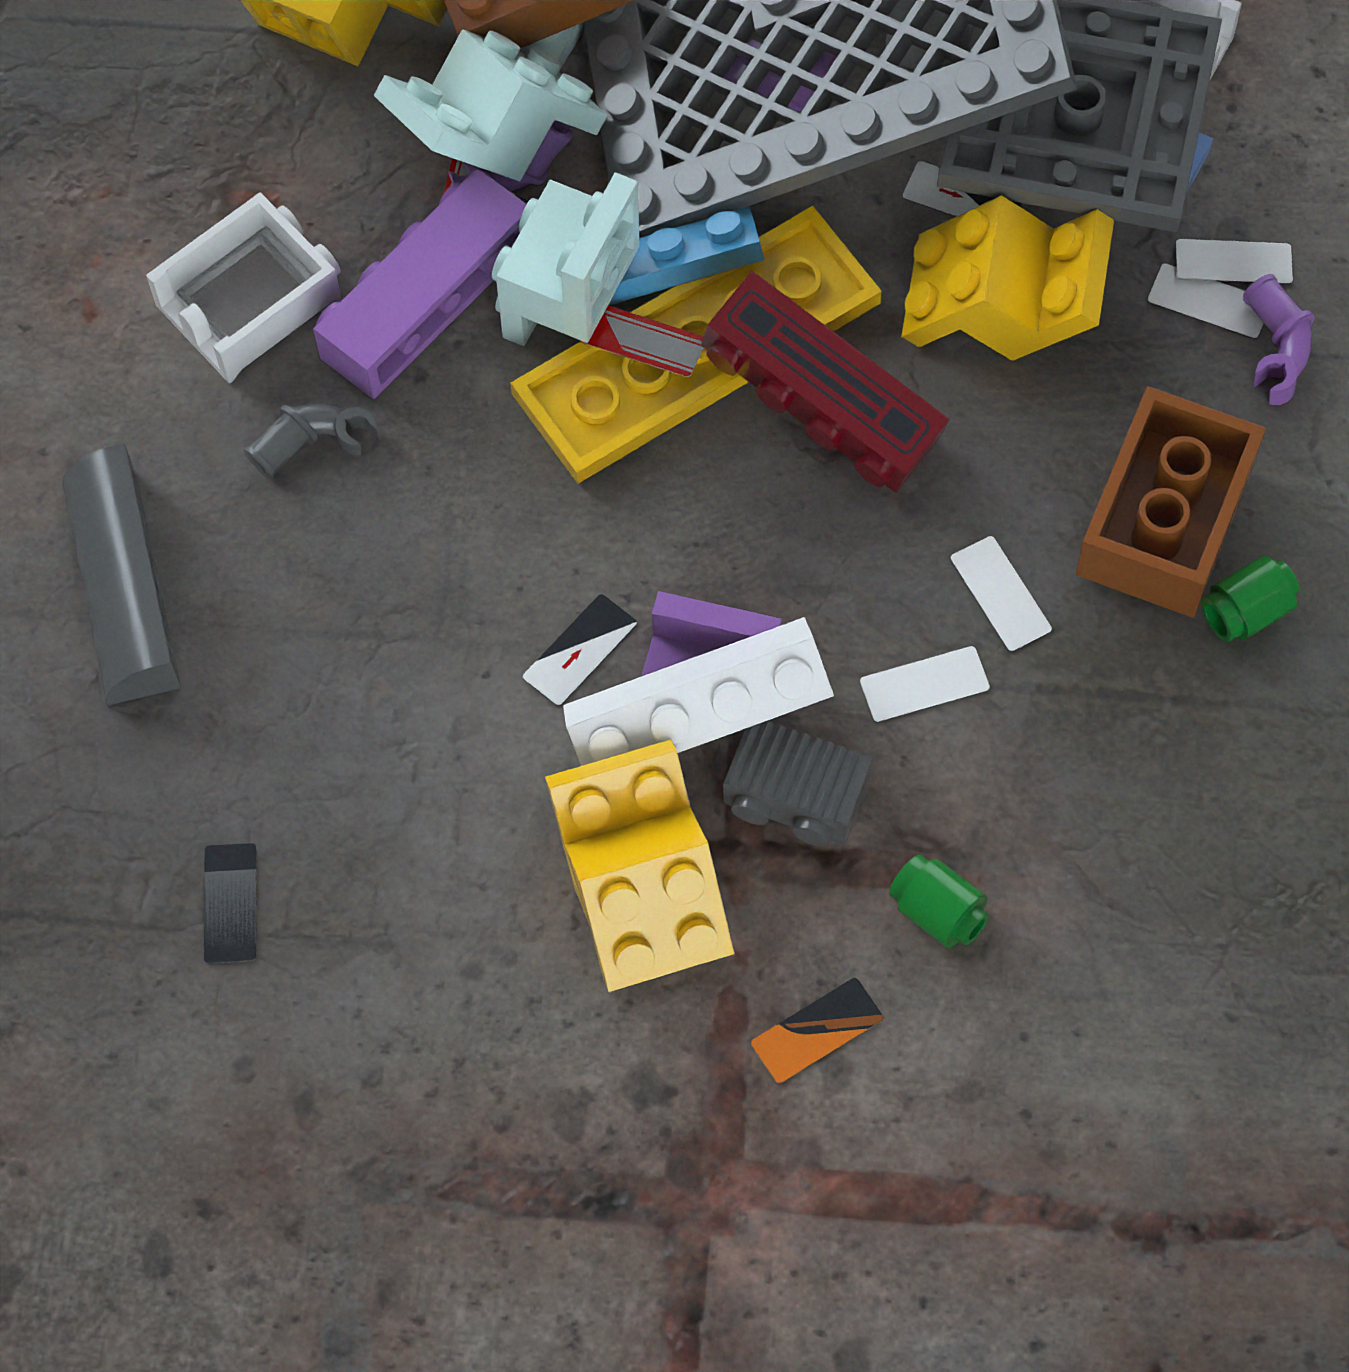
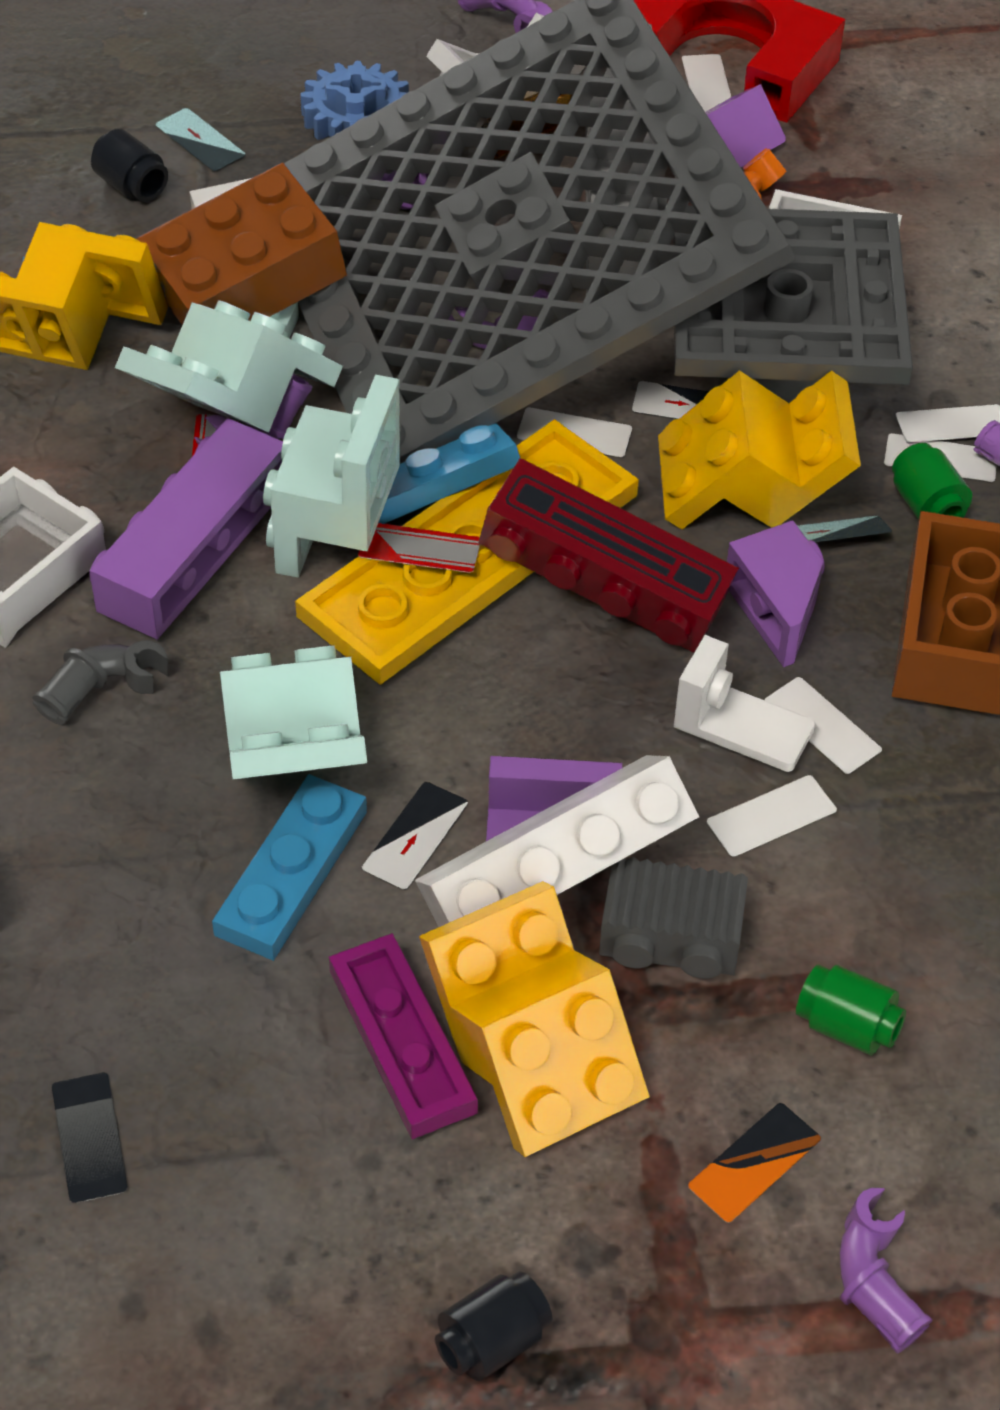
camera: 15 degrees left, 15 degrees down
none -> dark azure plate [212,774,367,961]
none -> light aqua bracket [220,645,367,779]
none -> magenta plate [329,933,478,1139]
none -> black brick [435,1271,553,1381]
none -> white sticker [517,407,632,457]
none -> white bracket [674,635,815,772]
none -> medium lavender slope [727,520,825,667]
none -> clear light blue sticker [798,516,892,542]
none -> medium lavender piece [840,1188,933,1354]
none -> green brick [892,443,972,520]

